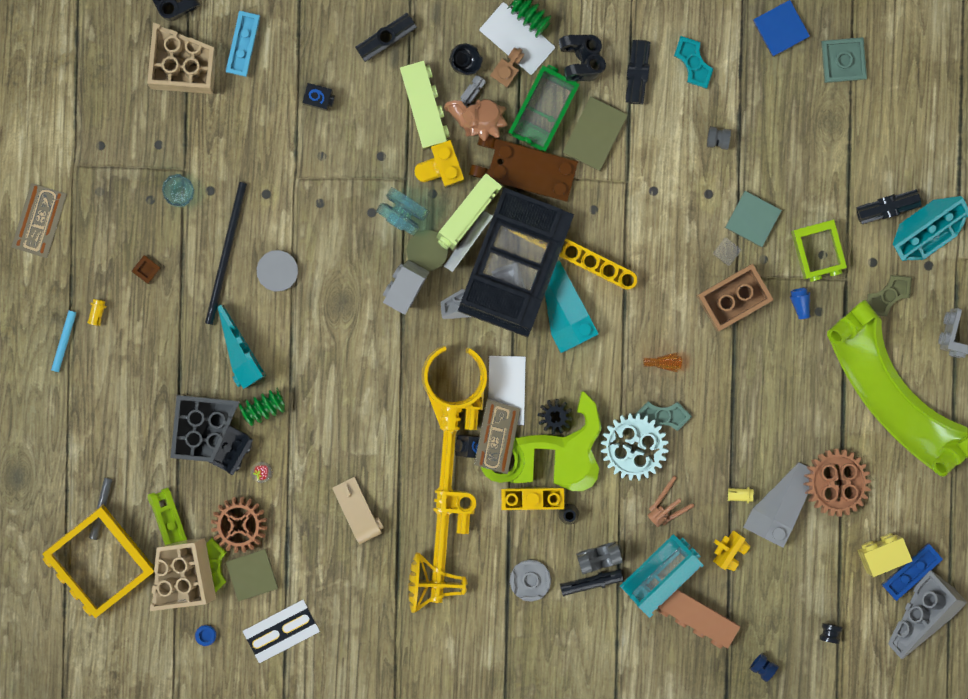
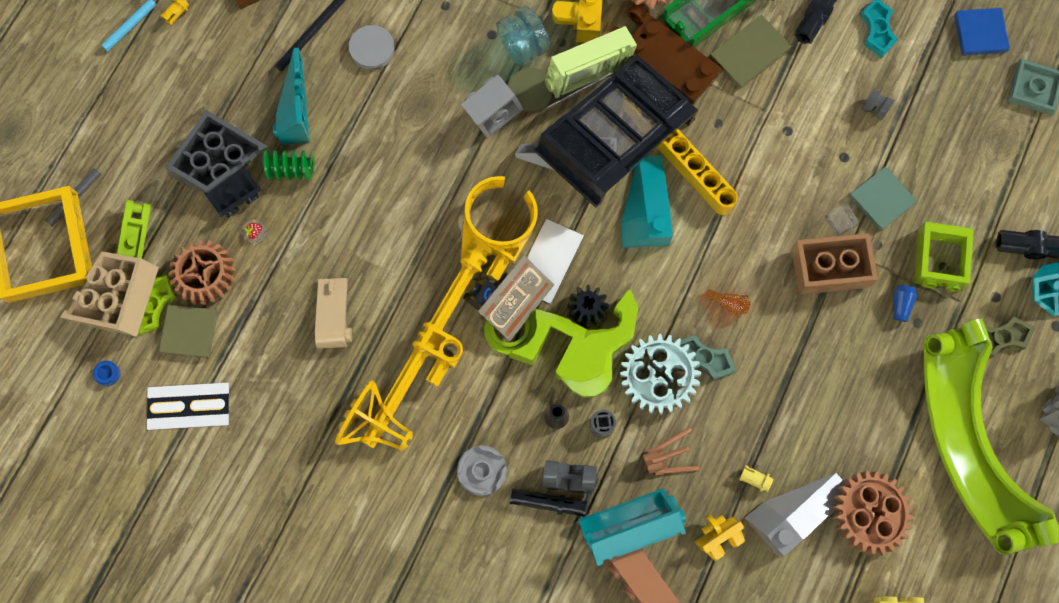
camera: 25 degrees right, 15 degrees down
yellow slope [501,487,564,510] -> none
none -> dark grey wheel [590,410,616,438]

